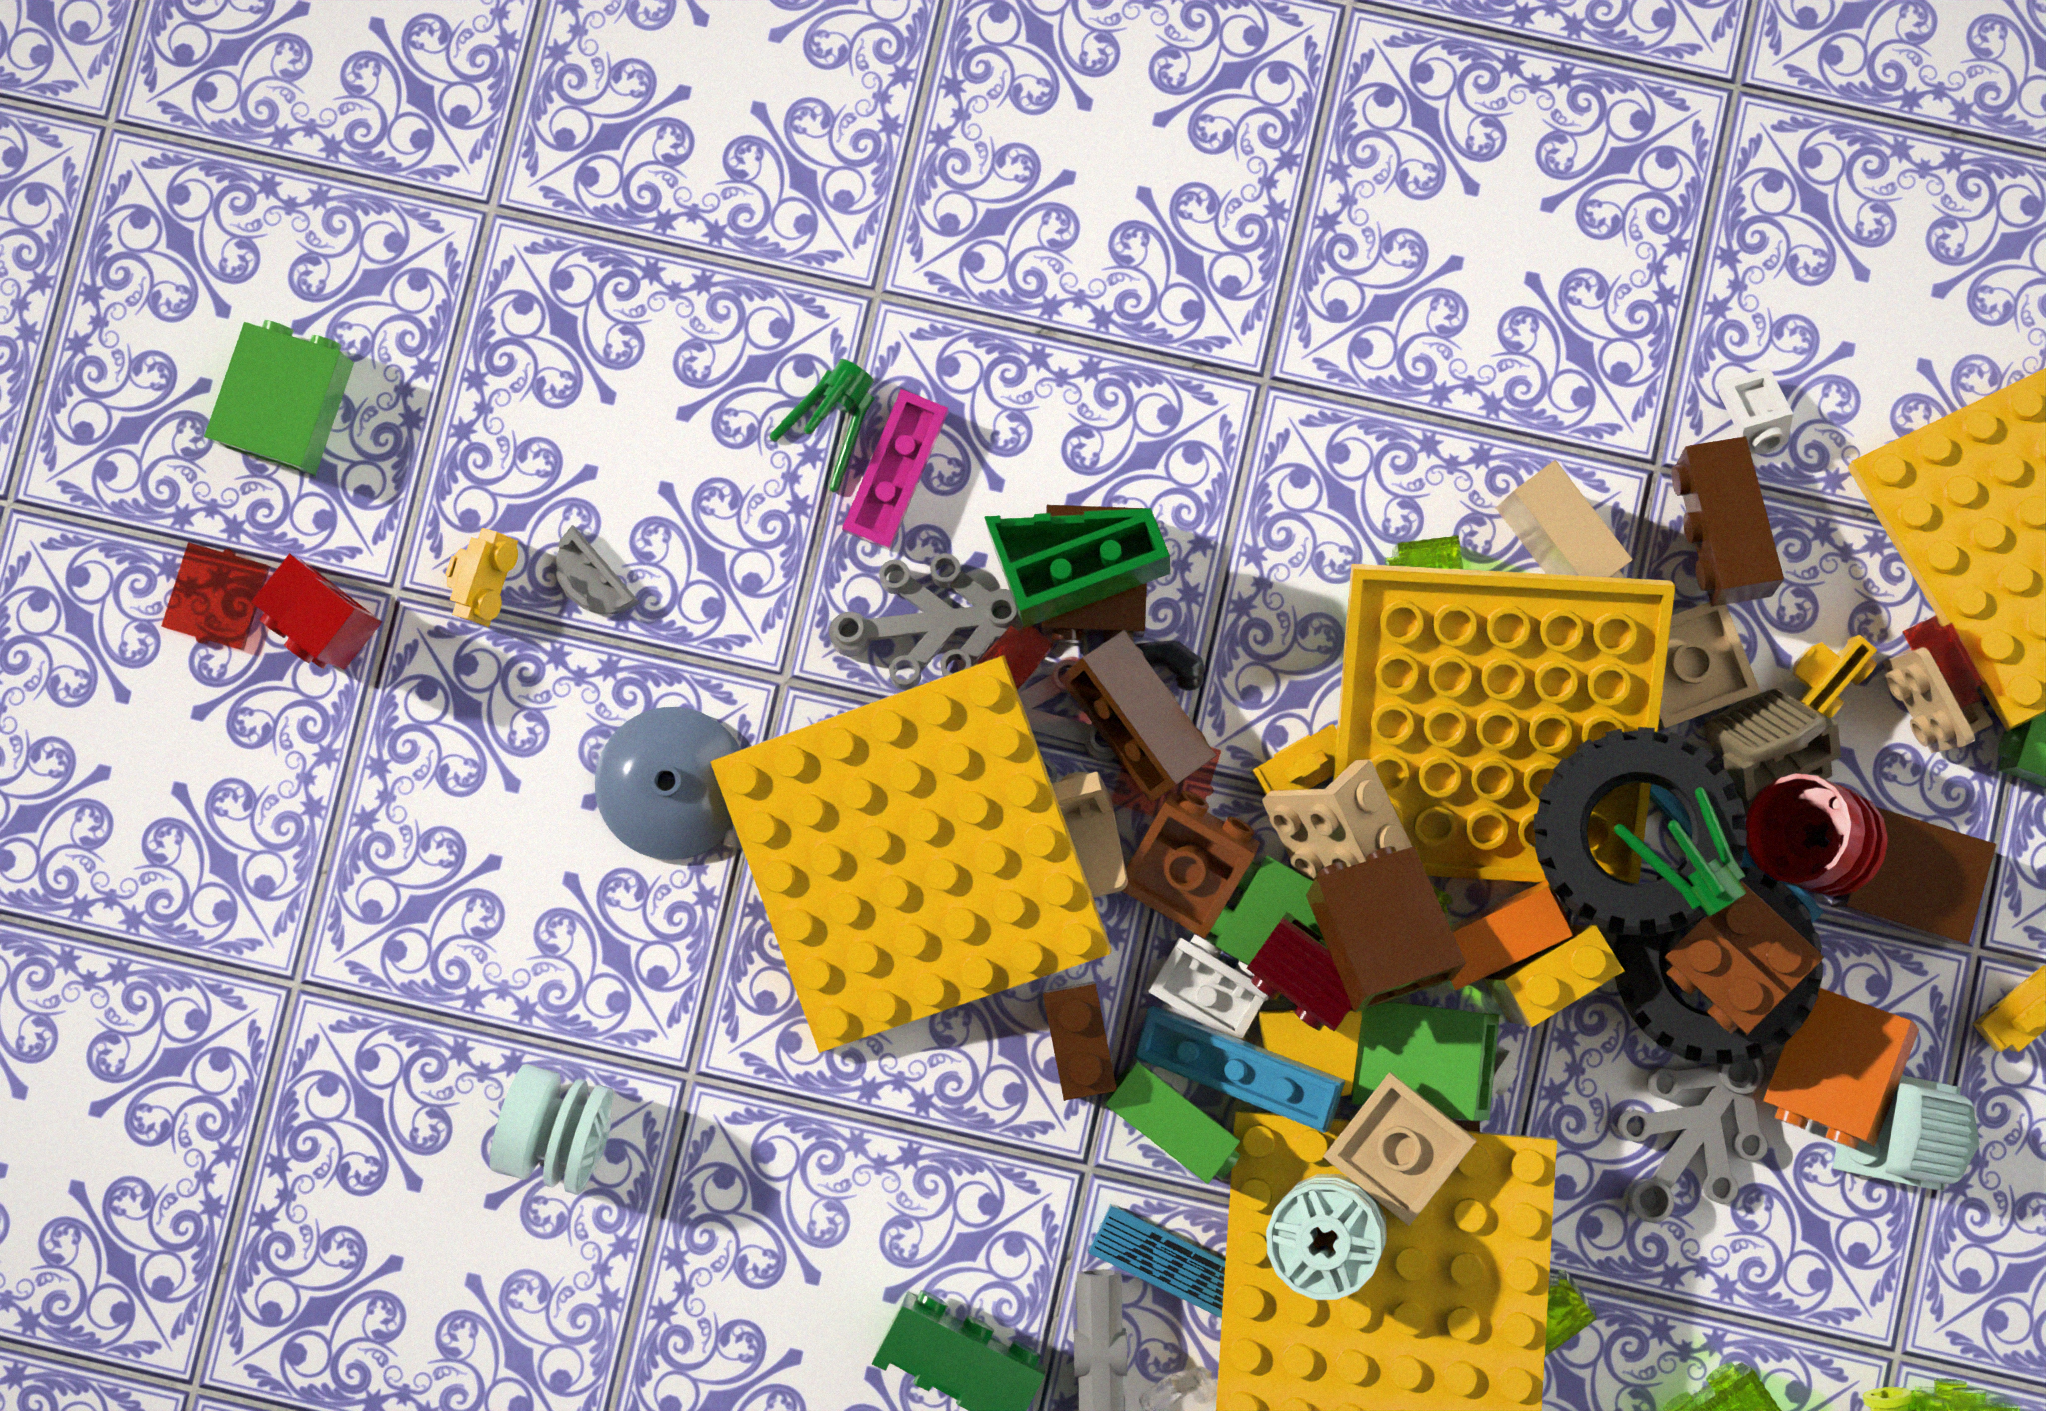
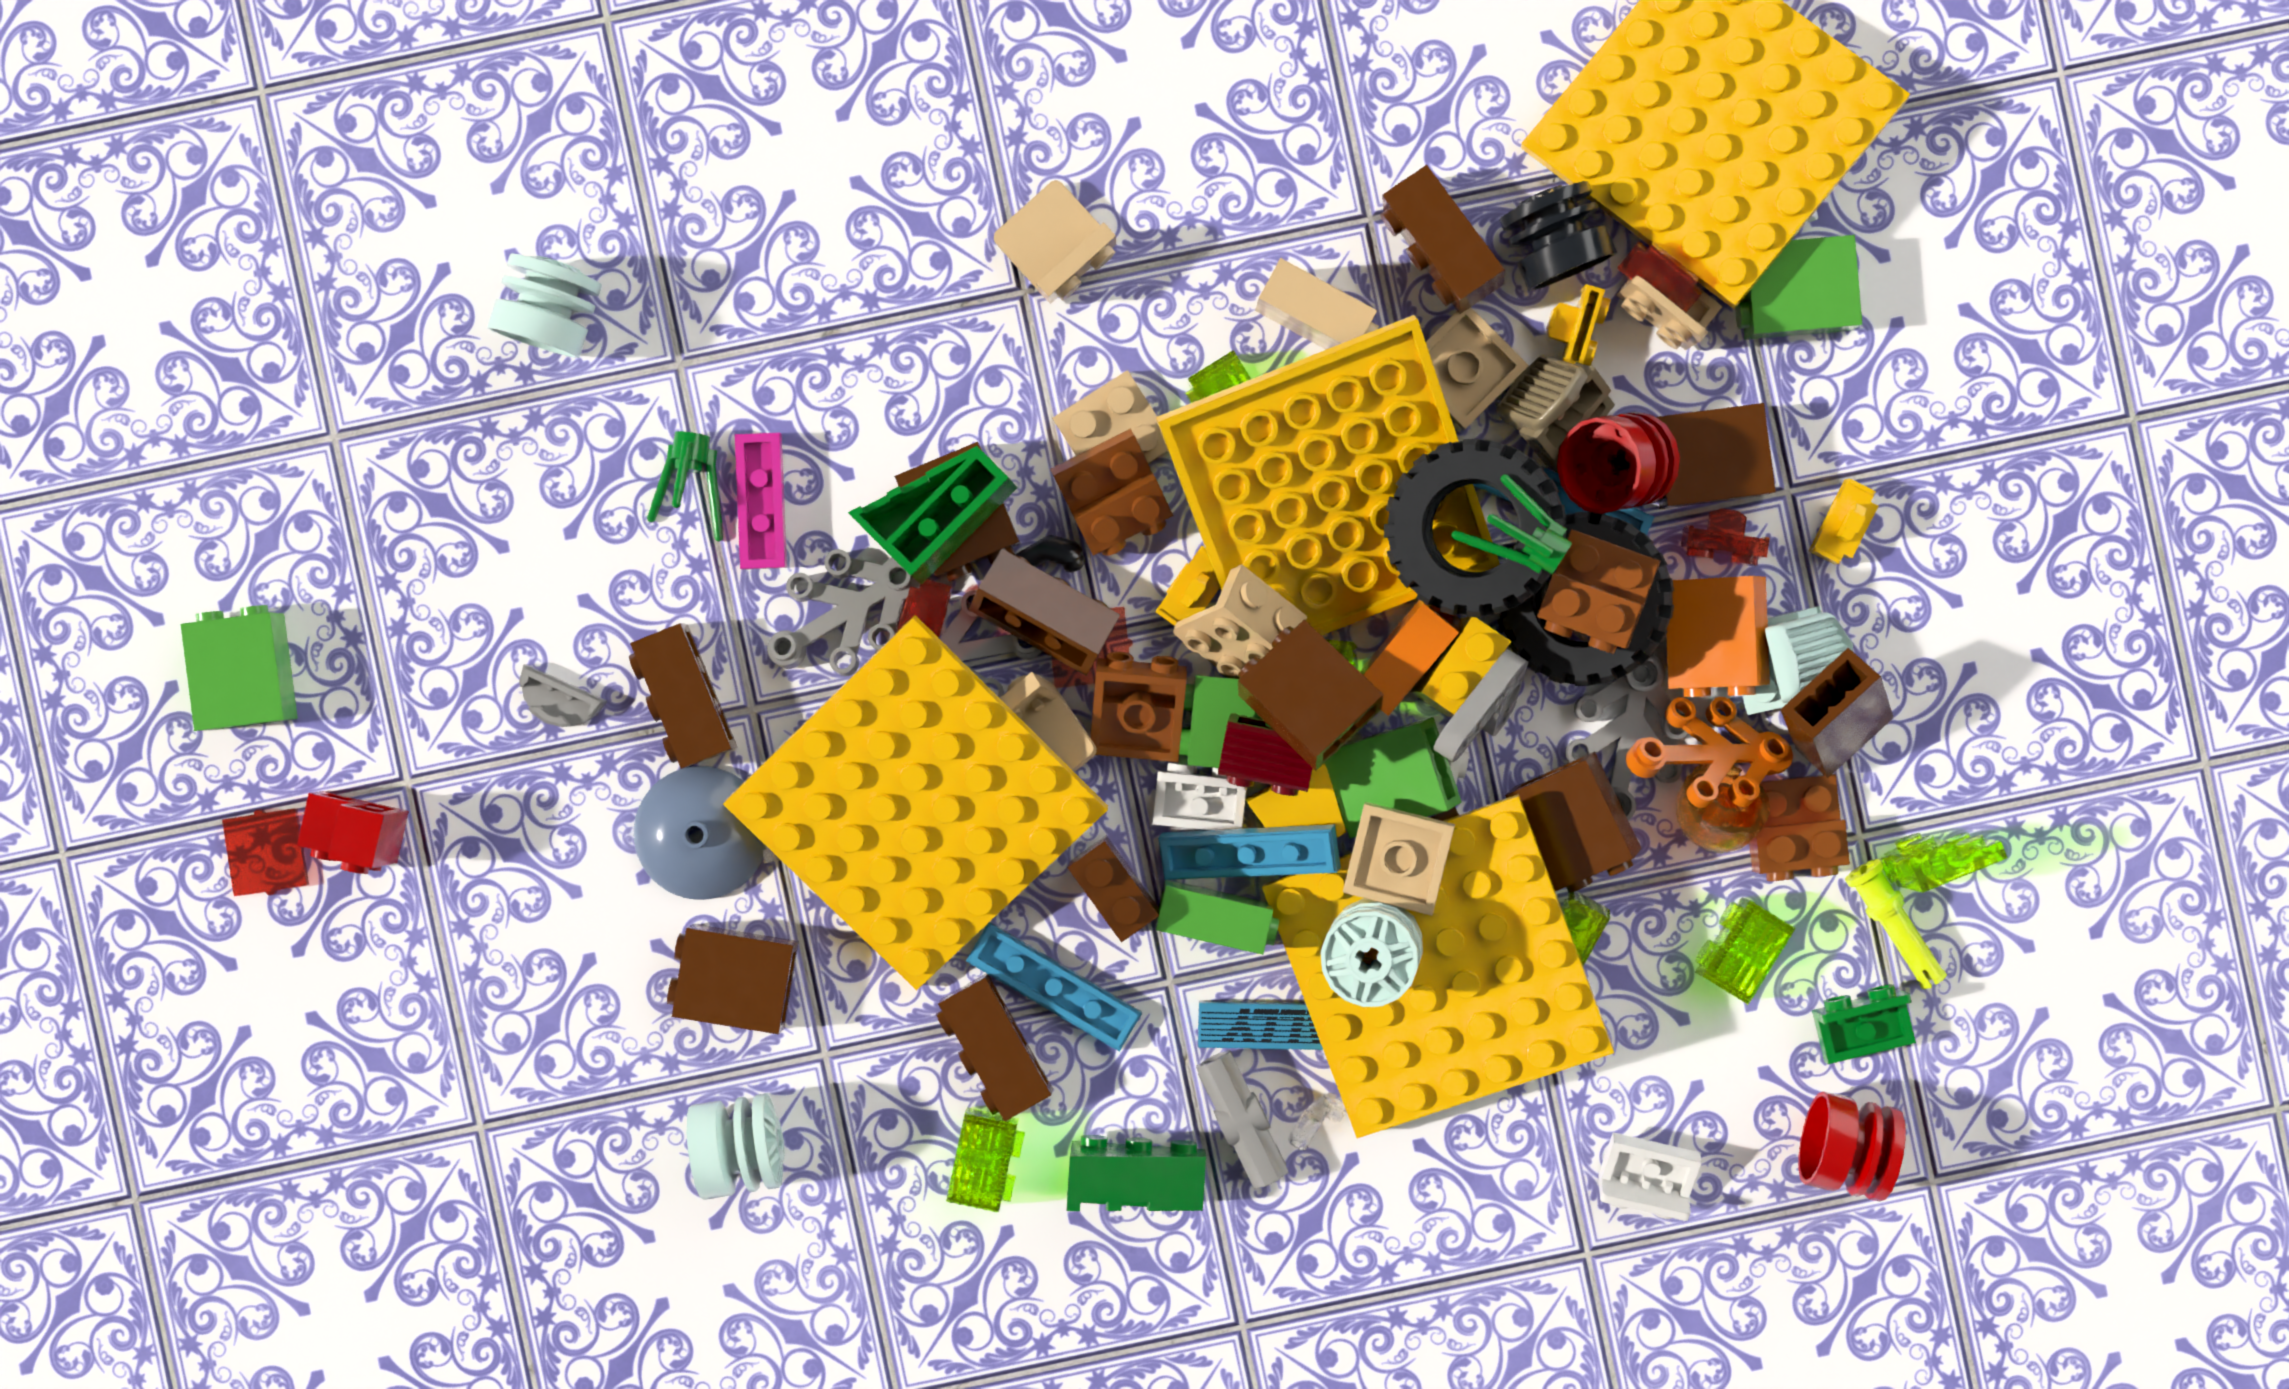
camera: 35 degrees left, 5 degrees up
yellow piece [445,528,518,627] -> none
white bracket [1719,367,1793,454] -> none
none -> light aqua wheel [487,253,602,358]
none -> reddish brown brick [629,623,738,769]
none -> reddish brown brick [667,924,799,1035]
none -> reddish brown brick [936,973,1053,1122]
none -> clear neon green brick [946,1107,1025,1212]
none -> dark azure tile [966,922,1142,1052]
none -> tan bracket [994,180,1117,304]
none -> dark orange plate [1050,428,1174,556]
none -> tan plate [1052,370,1168,464]
none -> light grey beam [1434,649,1528,762]
none -> black wheel [1499,181,1617,291]
none -> reddish brown brick [1505,751,1642,893]
none -> orange plant [1626,697,1793,808]
none -> clear orange cylinder [1675,763,1771,853]
none -> clear red piece [1681,508,1770,567]
none -> dark orange plate [1744,774,1850,881]
none -> reddish brown brick [1780,648,1894,778]

